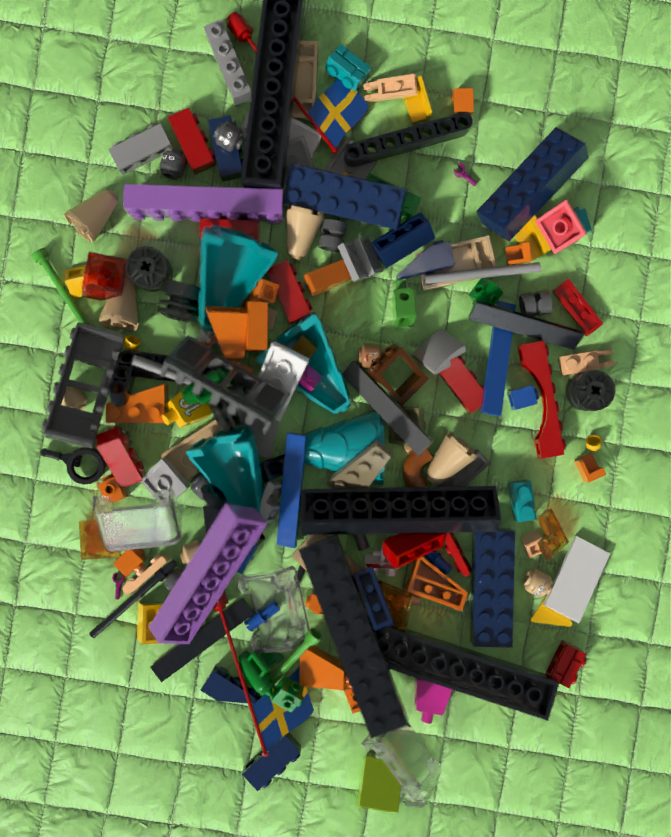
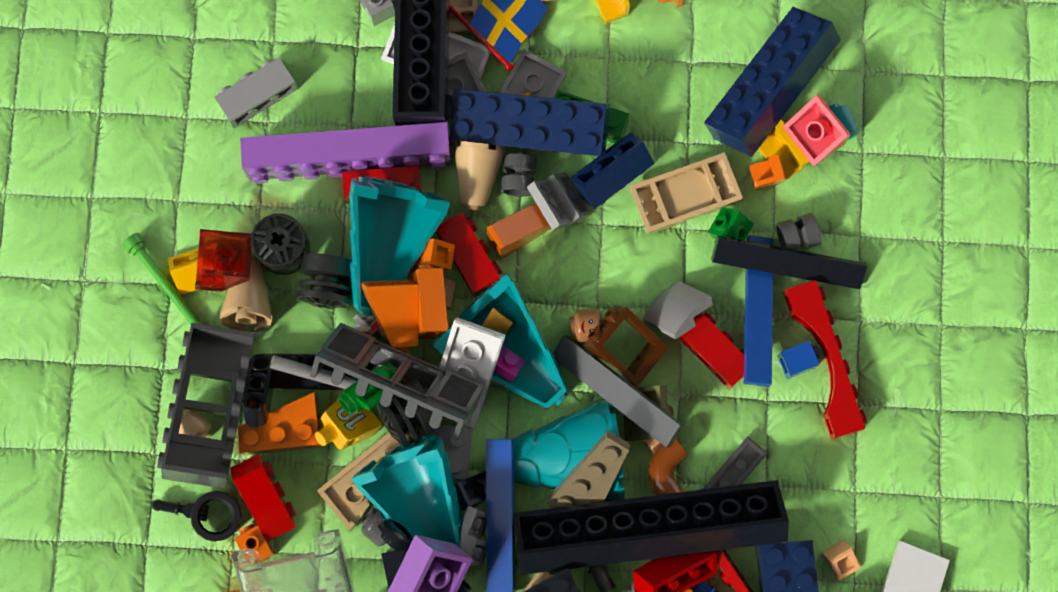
camera: 10 degrees left, 10 degrees down
tan cone [63,189,118,243] -> none
yellow hinge [124,335,141,351] -> none
light grey plate [141,456,191,509] -> none
dark grey head [159,149,187,180] -> none
red brick [168,108,216,175] -> none
dark blue brick [208,115,243,182] -> none
dark grey head [214,121,245,152] -> none
black beam [344,112,473,167] -> none
bright green torso [392,280,416,328] -> none
dark blue slope [396,240,455,281] -> none
light grey piece [424,262,541,284] -> none
tan cone [426,431,478,485] -> none
magenta hand [454,163,477,186] -> none
teal brick [508,480,537,522] -> none
clear orange plate [537,508,569,560] -> none
red plate [552,279,603,336] -> none
light nougat hinge [558,349,615,376] -> none
pearl dark grey wheel [566,370,615,411] -> none
orange panel [574,453,606,482] -> none
yellow hinge [586,435,602,451] -> none

